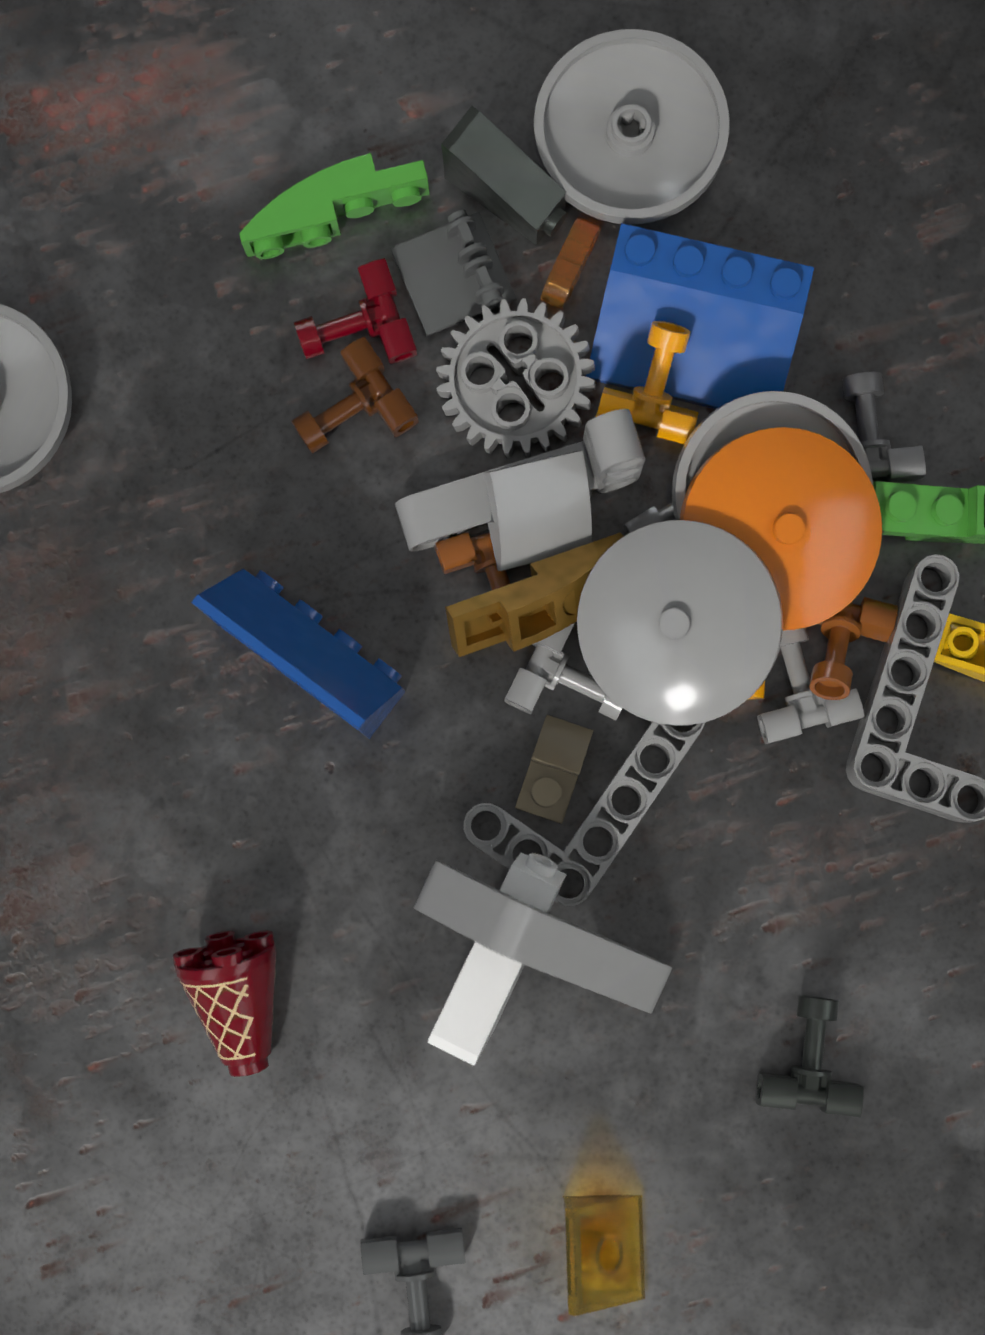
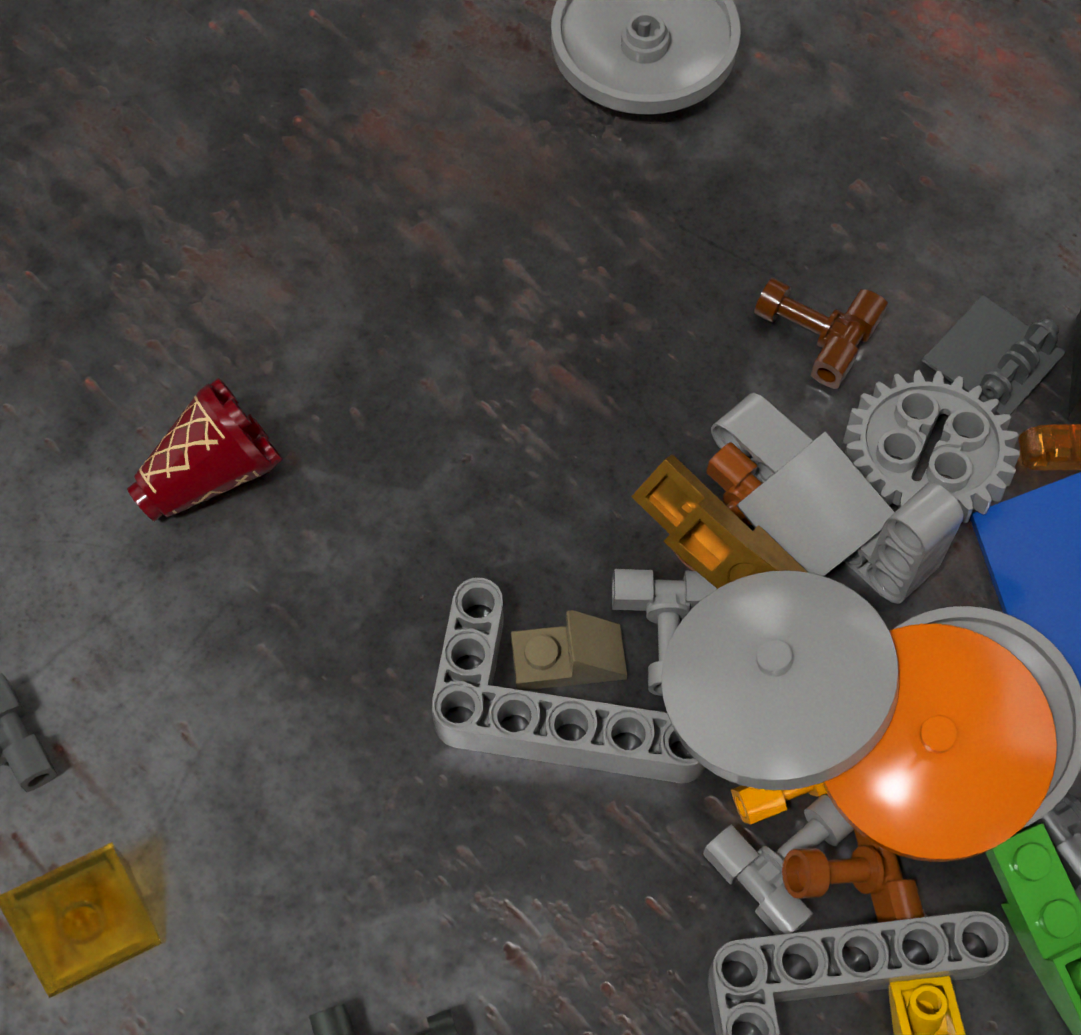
camera: 60 degrees right, 20 degrees down
blue slope [191,568,405,739] -> none
bright green slope [239,153,429,259] -> none
dark red bar [294,258,417,364] -> none
light grey beam [413,860,673,1014] -> none
white slope [427,853,567,1065] -> none
light orange bar [596,321,699,444] -> none

